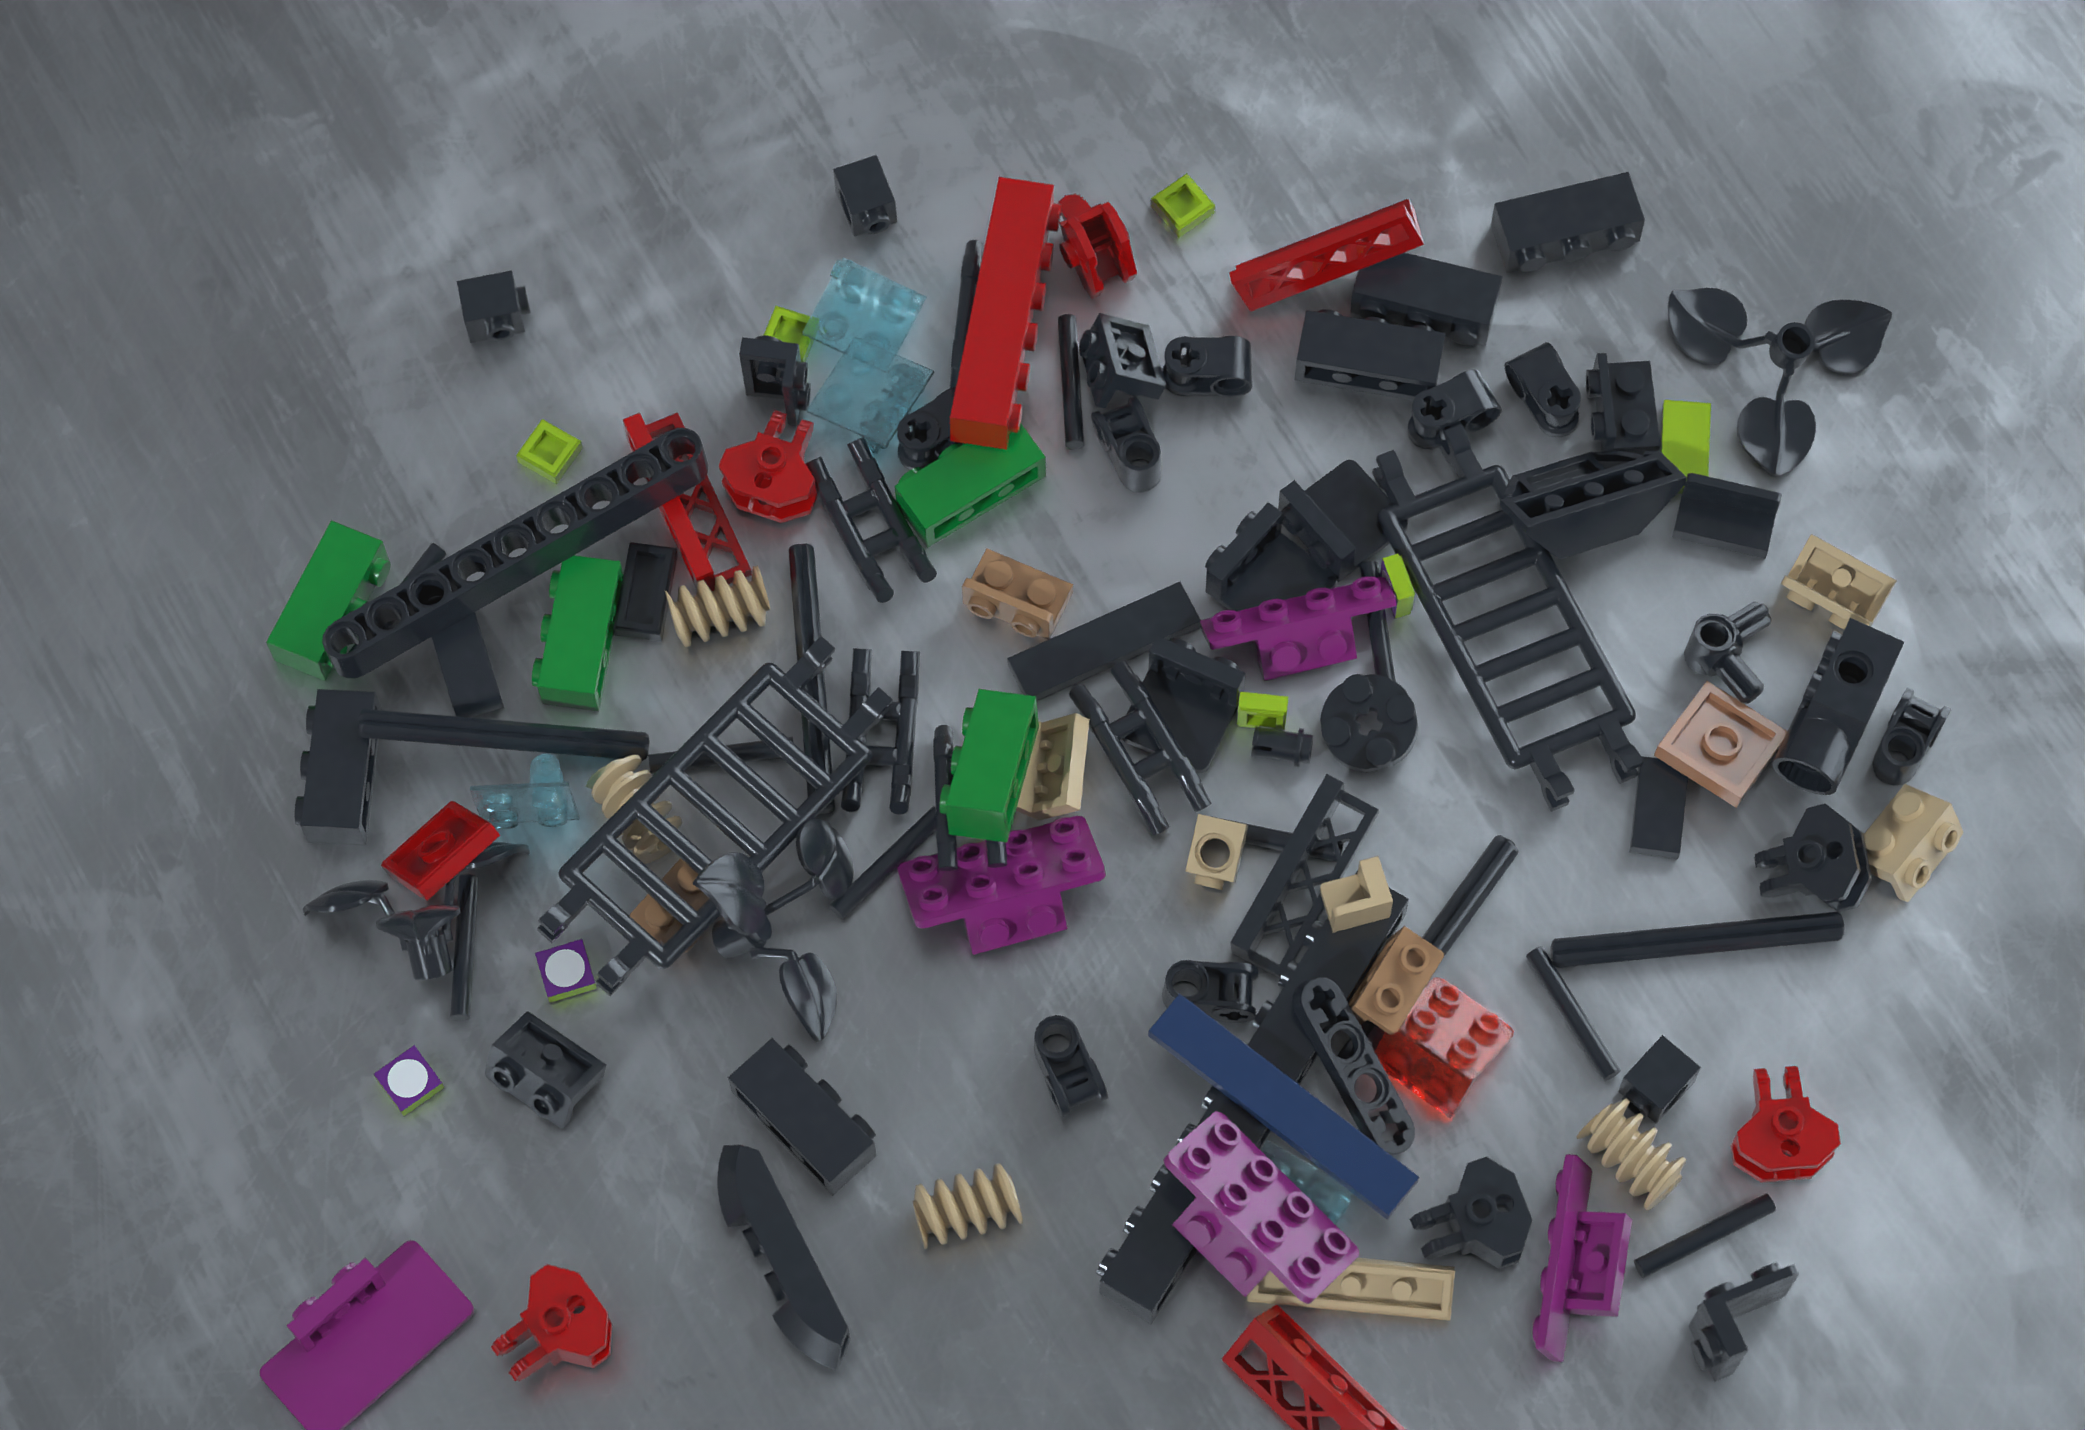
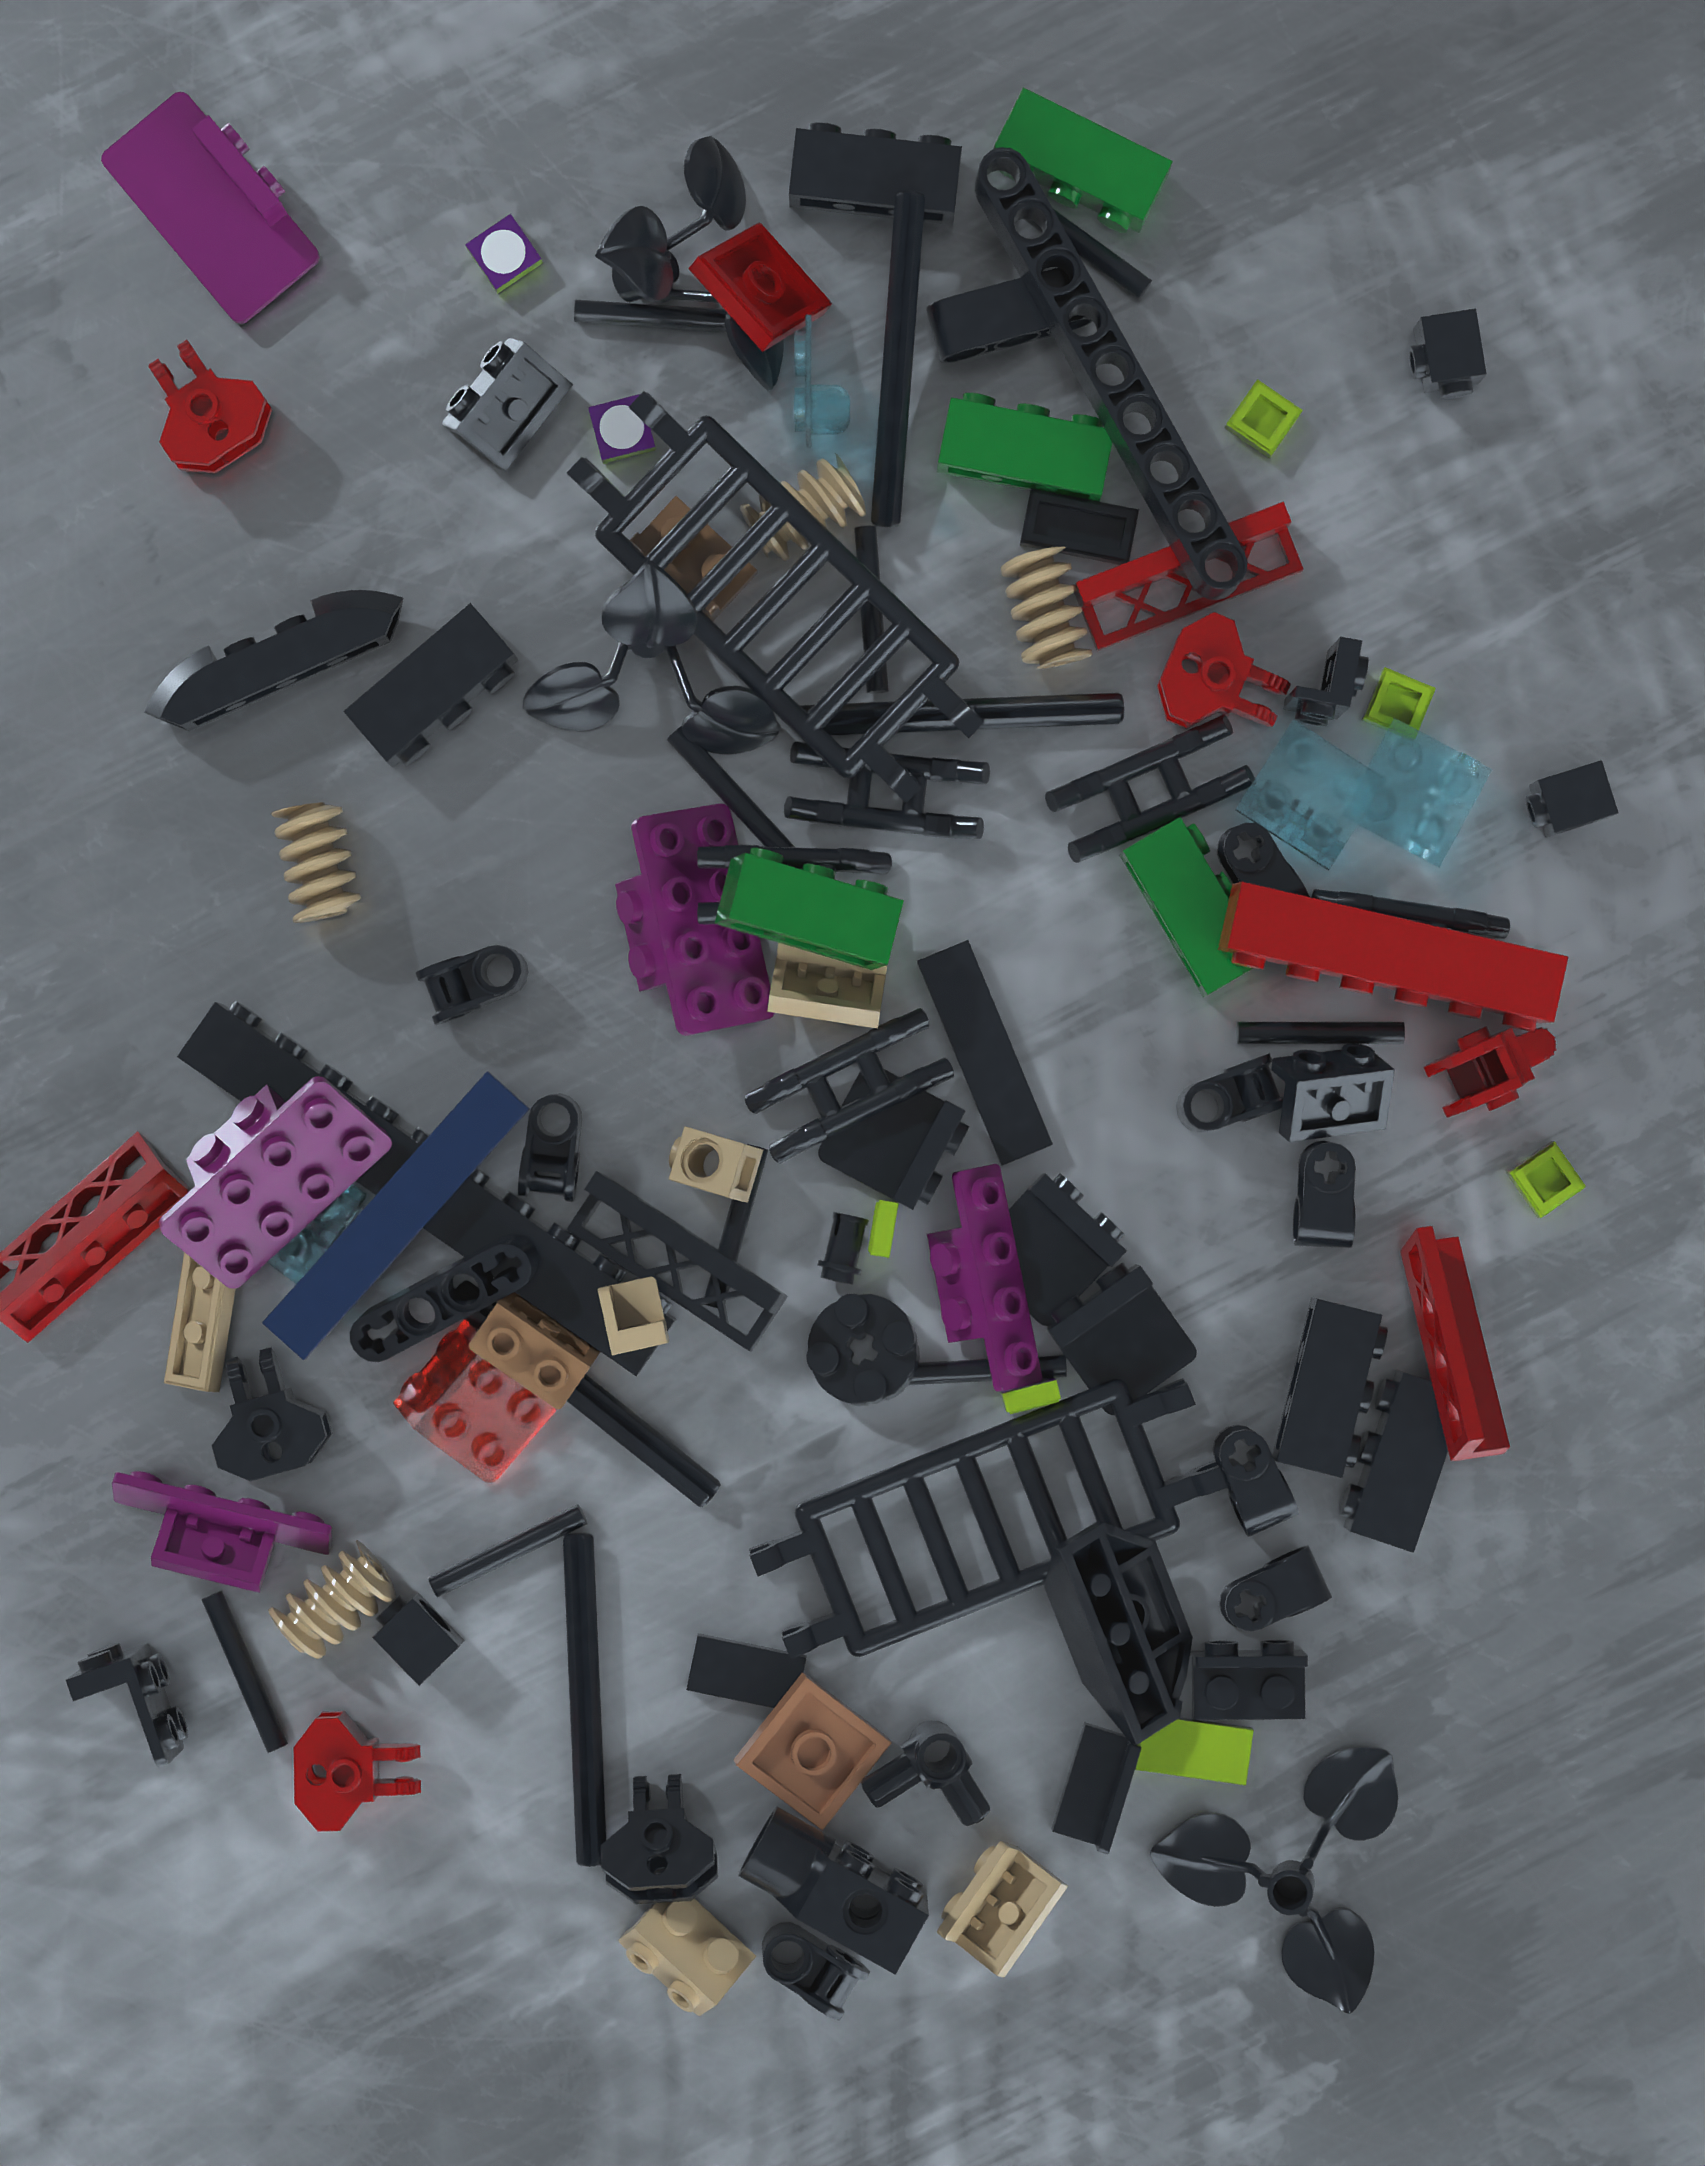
camera: 90 degrees right, 20 degrees up
medium nougat bracket [962,548,1073,640] -> none
black brick [1491,172,1645,273] -> none

